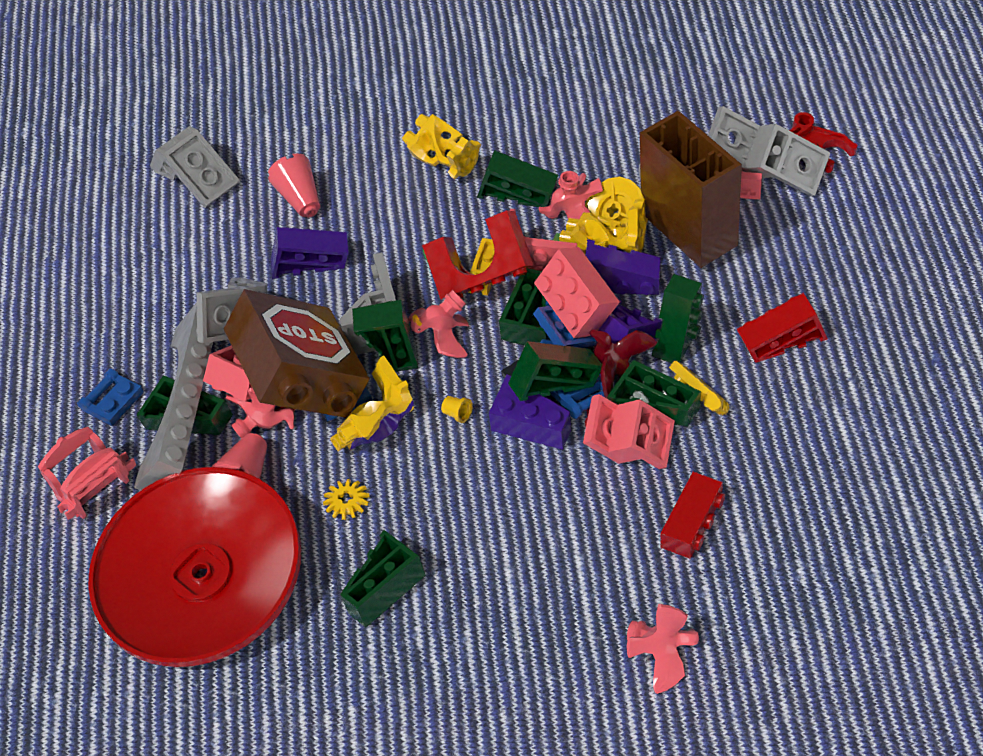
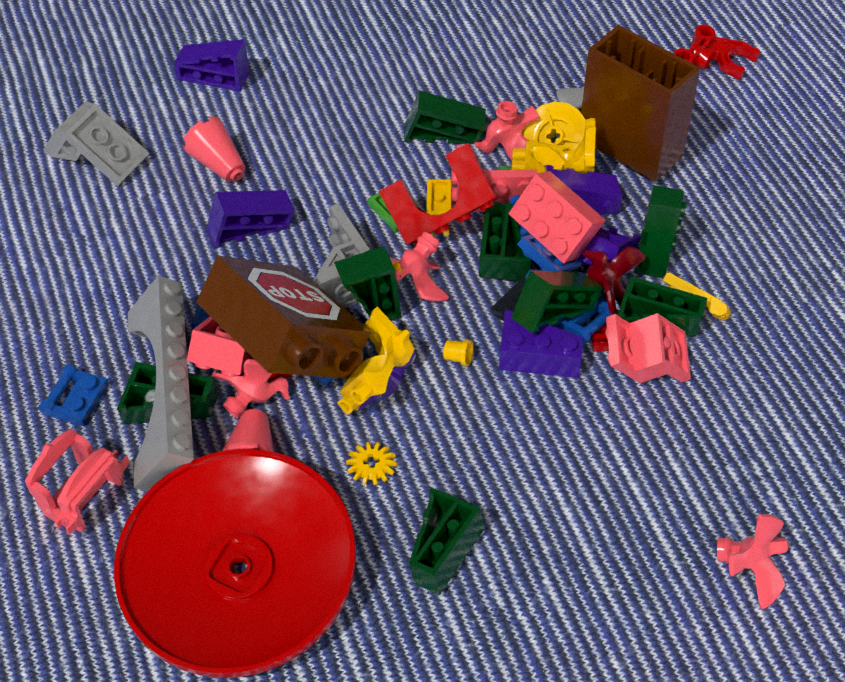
camera: 20 degrees left, 0 degrees up
light grey bracket [196,277,267,343] -> none
yellow hips [402,114,481,180] -> none
red brick [660,471,725,559] -> none
light grey bracket [708,106,830,196] -> none
red wedge [737,293,828,363] -> none
none -> dark purple wedge [174,39,250,92]

